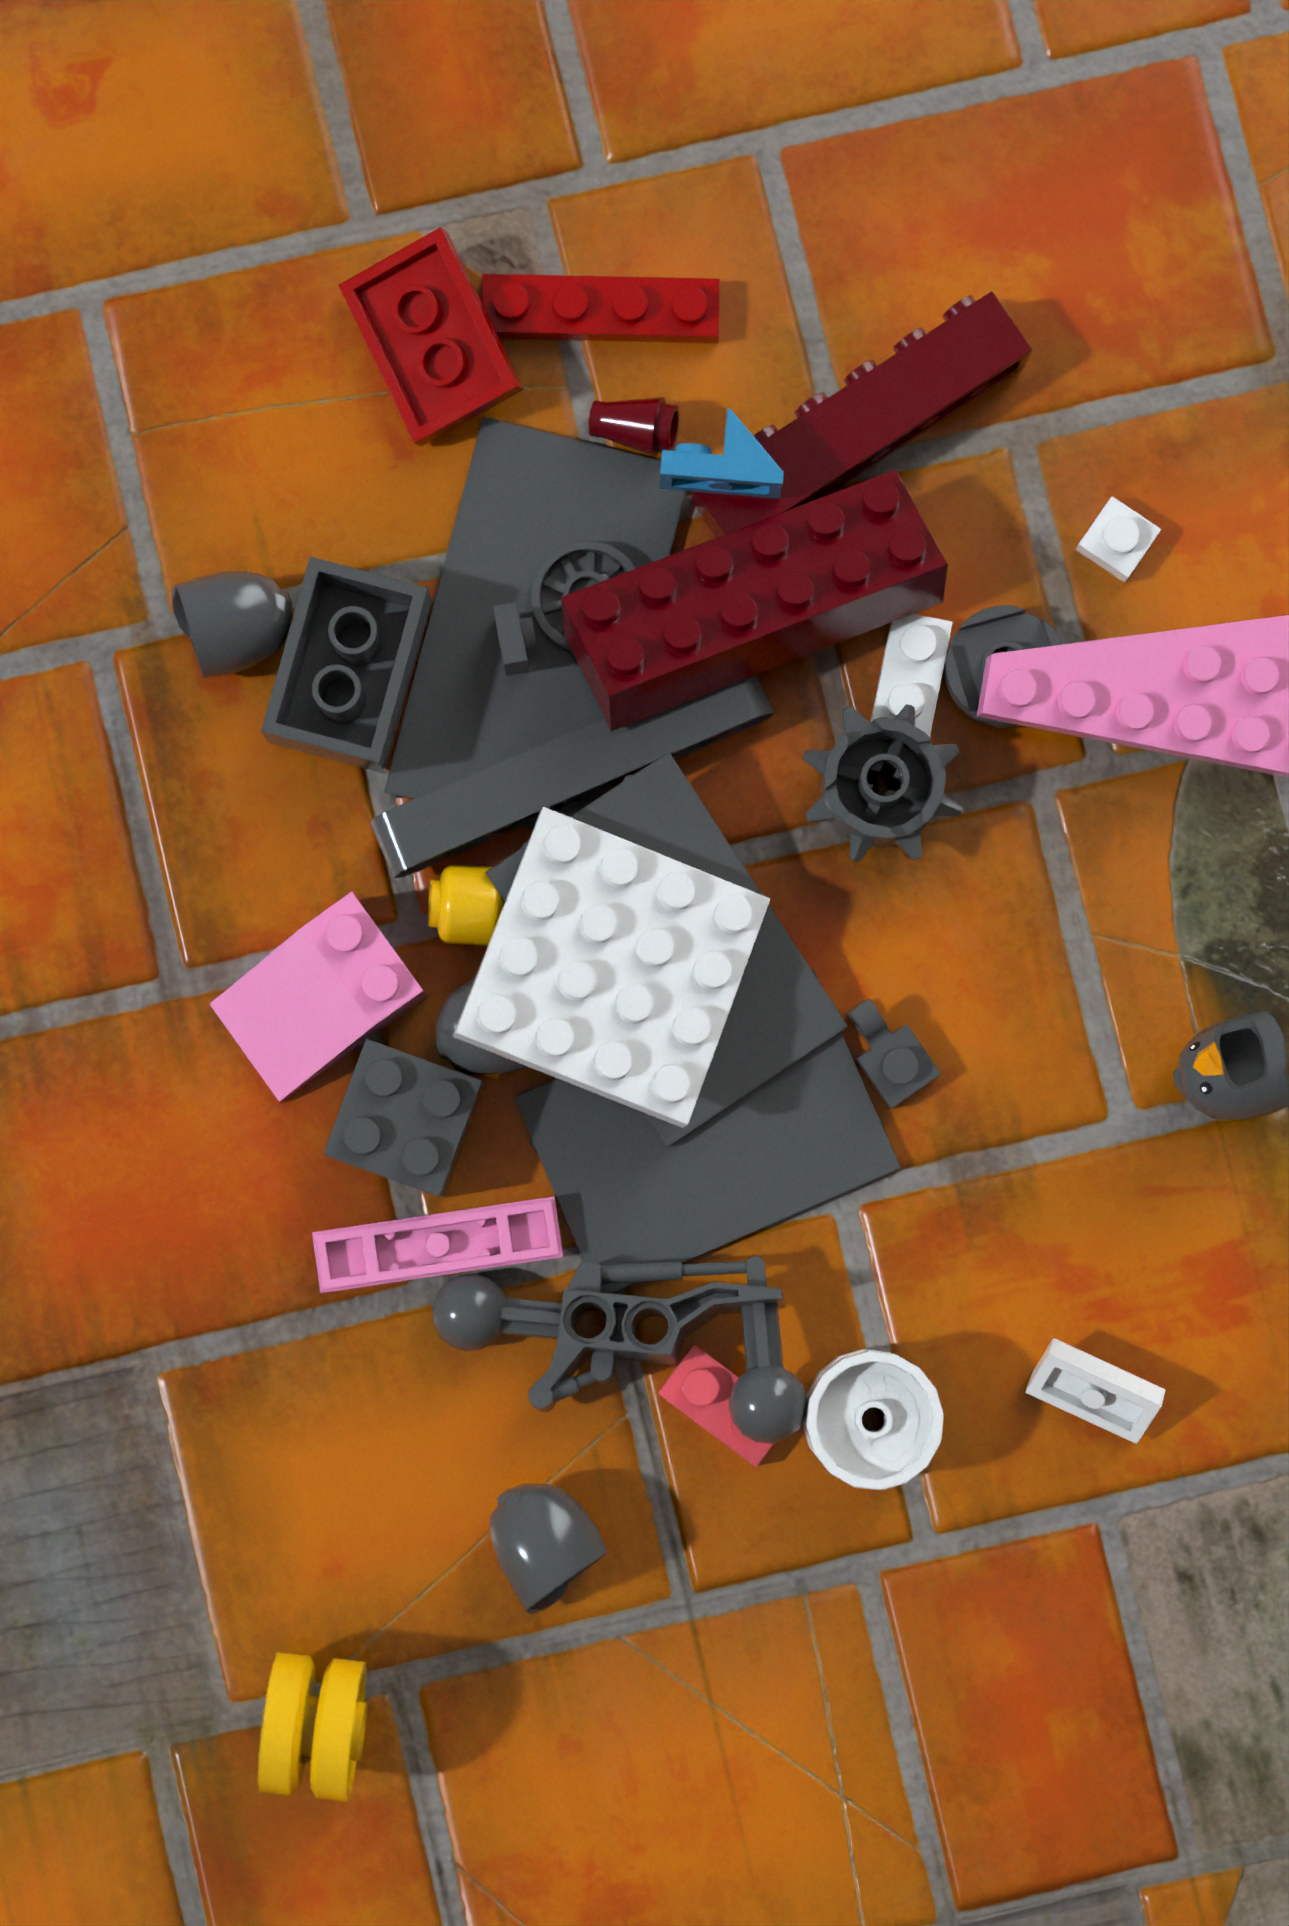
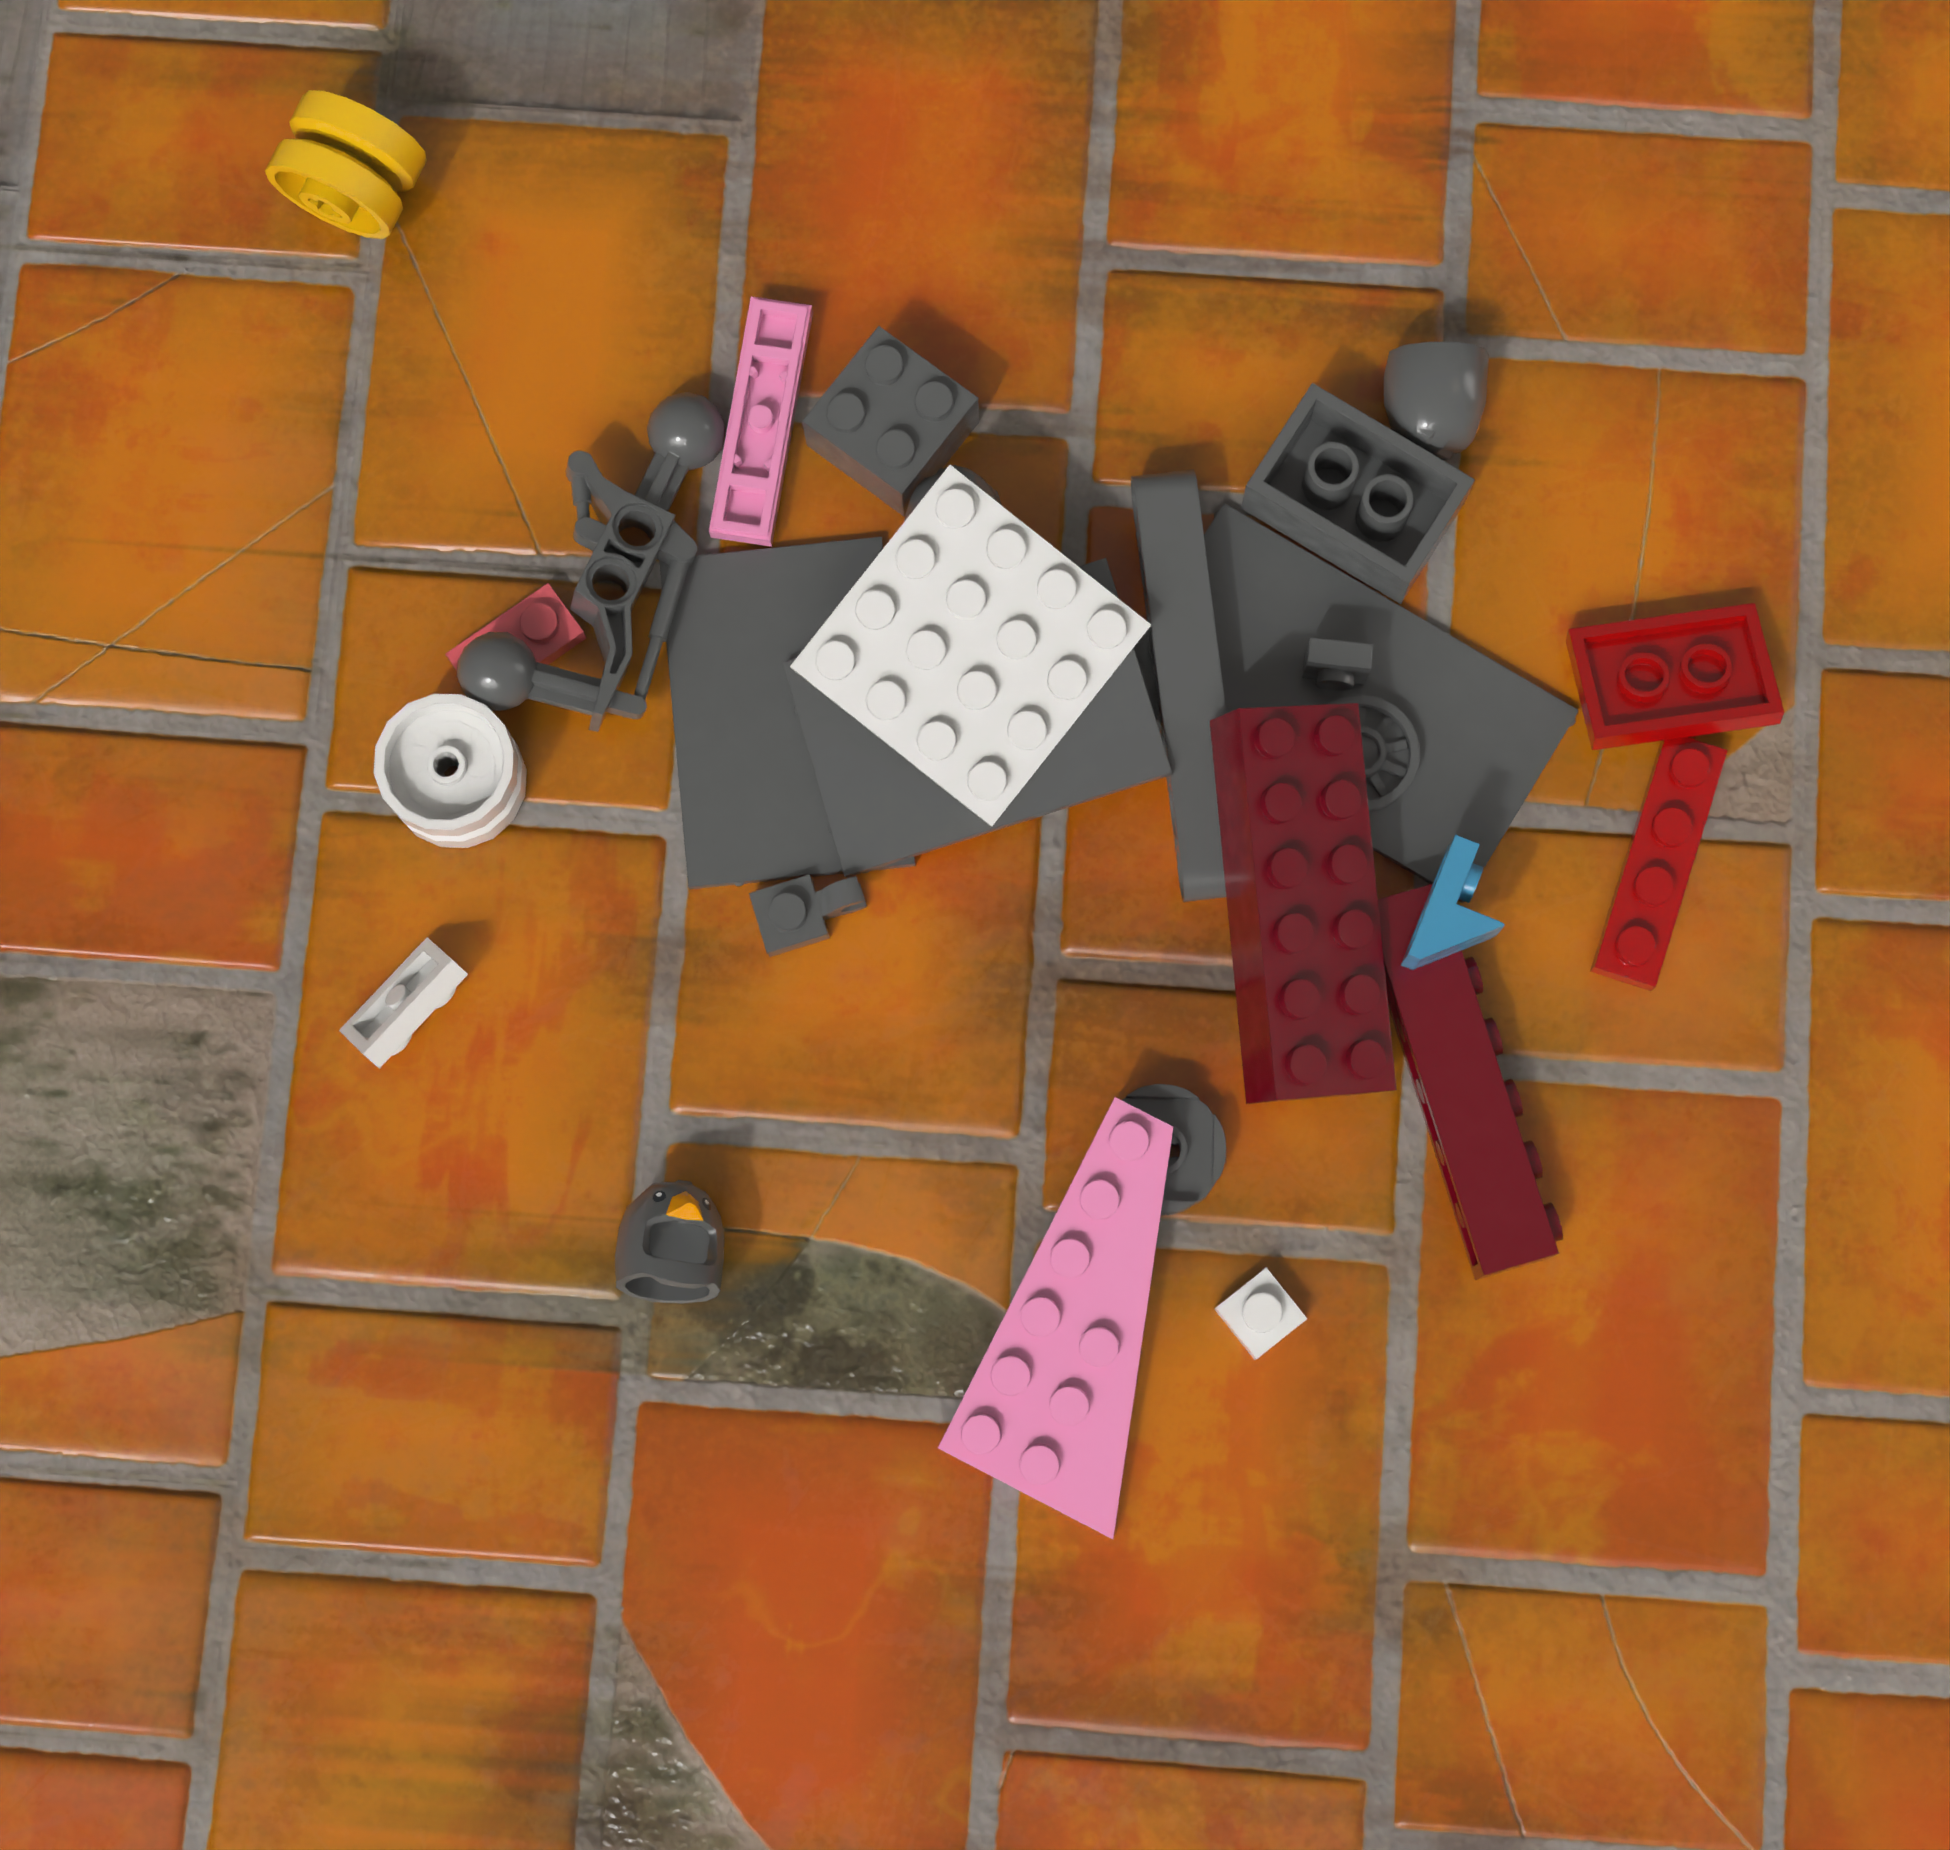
camera: 115 degrees right, 5 degrees down
bright pink slope [210,892,428,1102] -> none
yellow head [428,865,505,946] -> none
dark grey piece [489,1484,608,1614] -> none
dark red cone [588,397,679,457] -> none
dark grey brick [802,704,962,862] -> none
white plate [871,614,953,737] -> none

